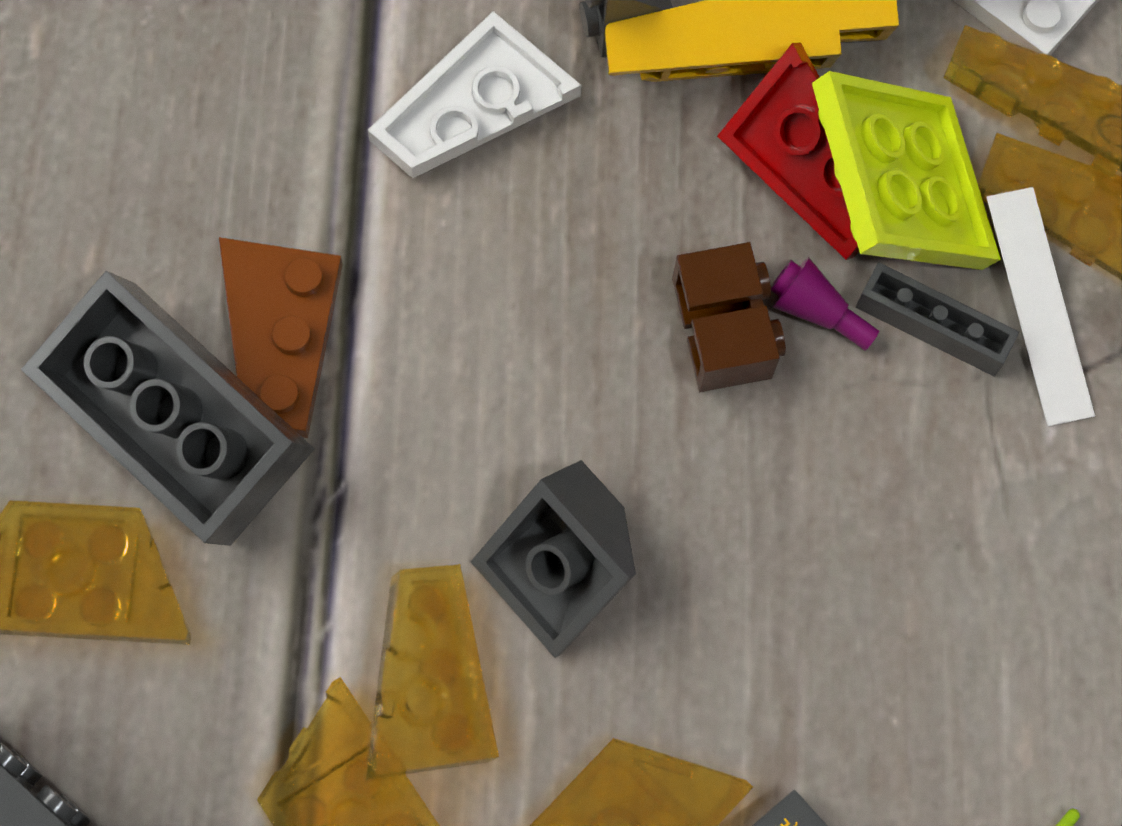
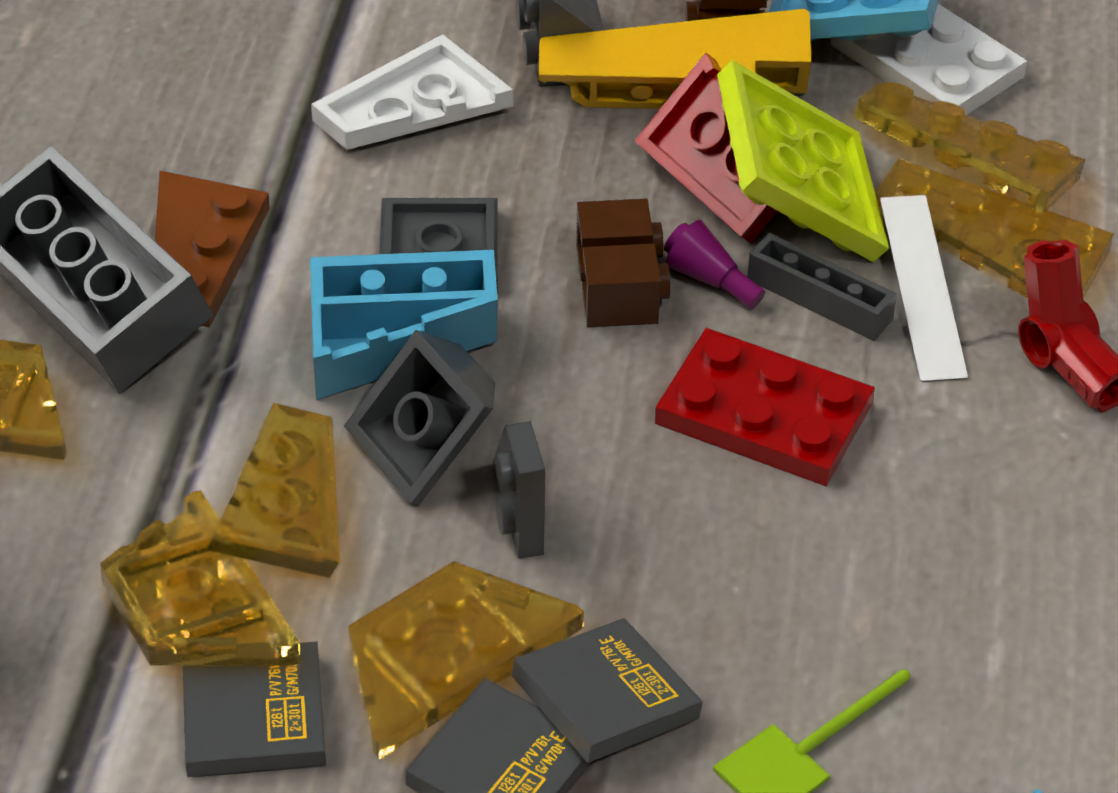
camera: 10 degrees right, 25 degrees down
none -> medium azure wedge [310,250,498,400]
none -> dark grey tile [379,198,498,294]
none -> dark grey wing [493,421,545,559]
none -> red plate [655,328,875,487]

